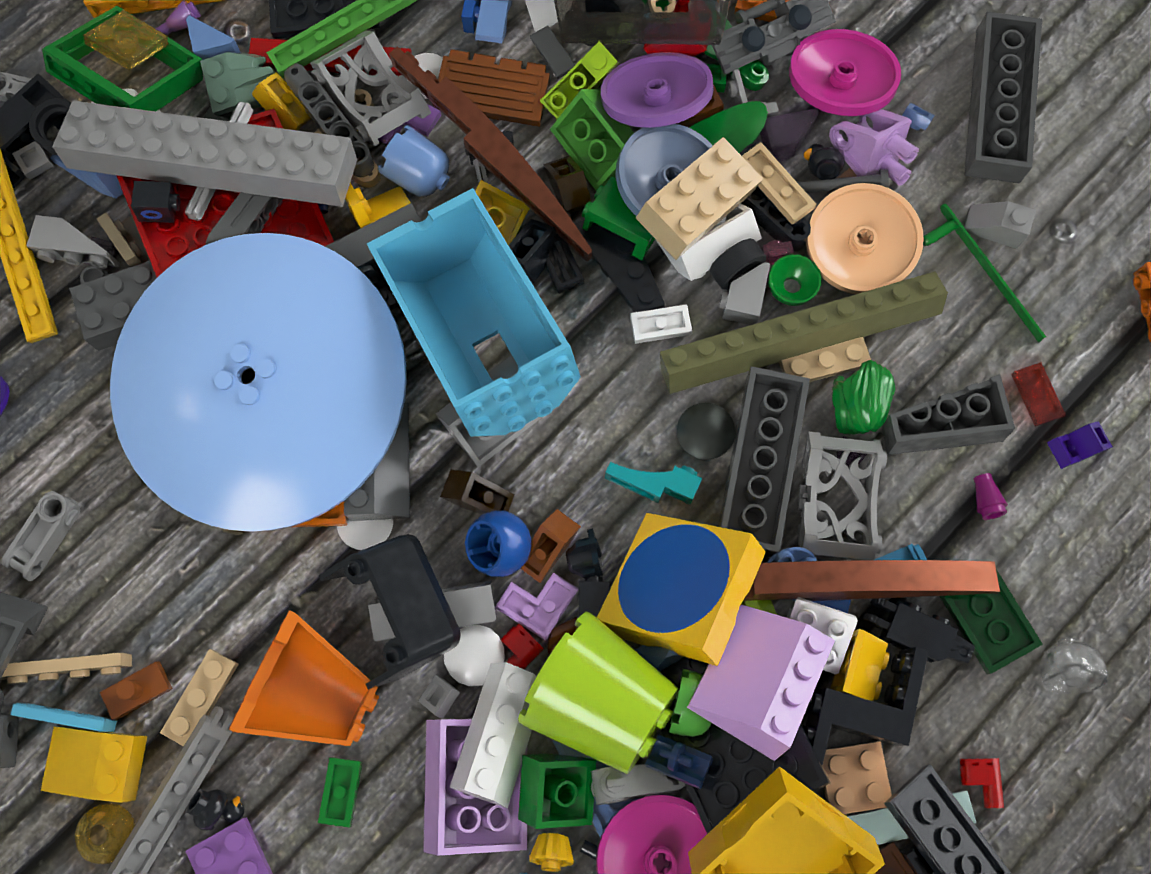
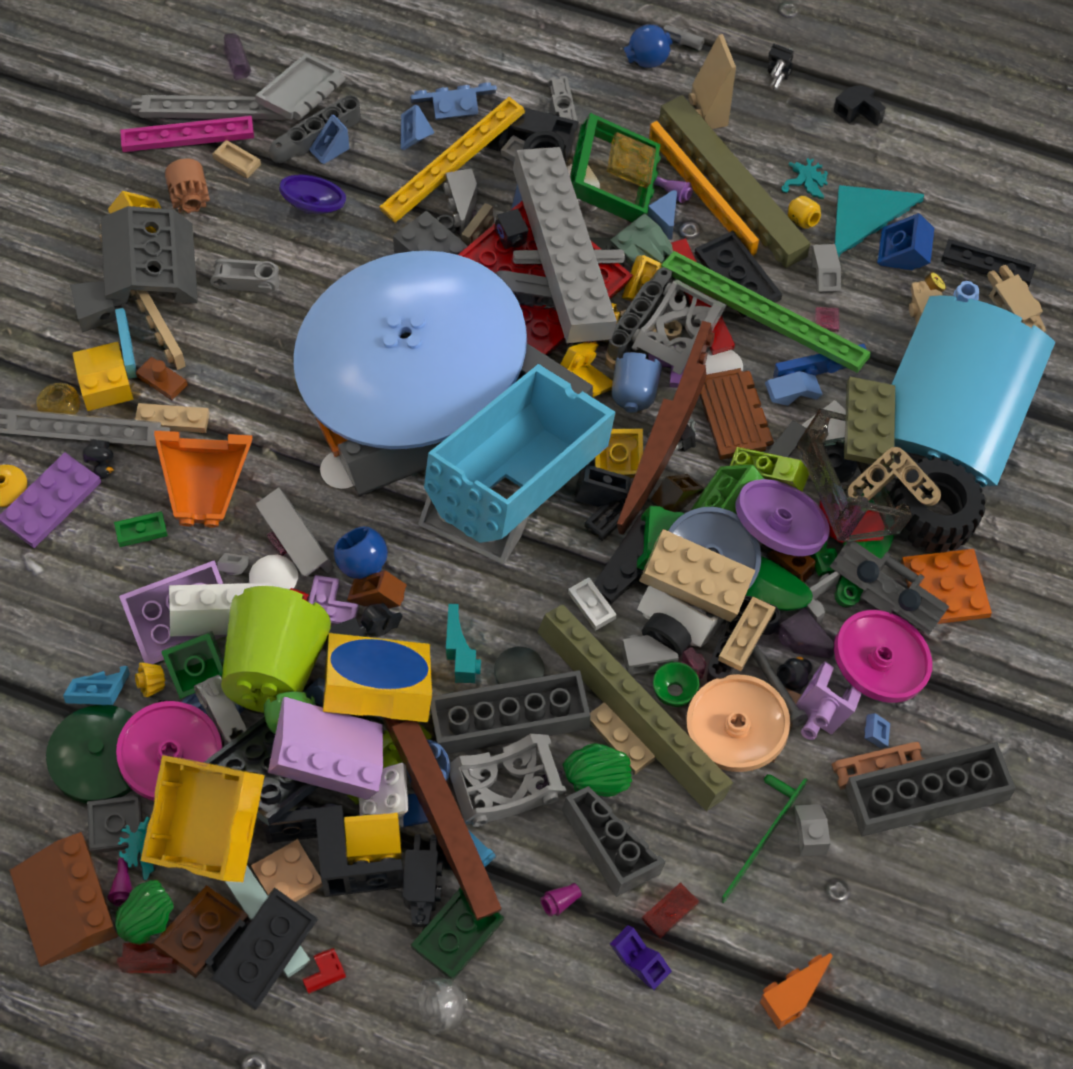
camera: 65 degrees right, 15 degrees down
black windscreen [319,534,461,690] -> none
dark brown slope [440,469,515,515] -> none
dark blue hips [645,734,713,790] -> none
none -> nougat plate [832,742,925,790]

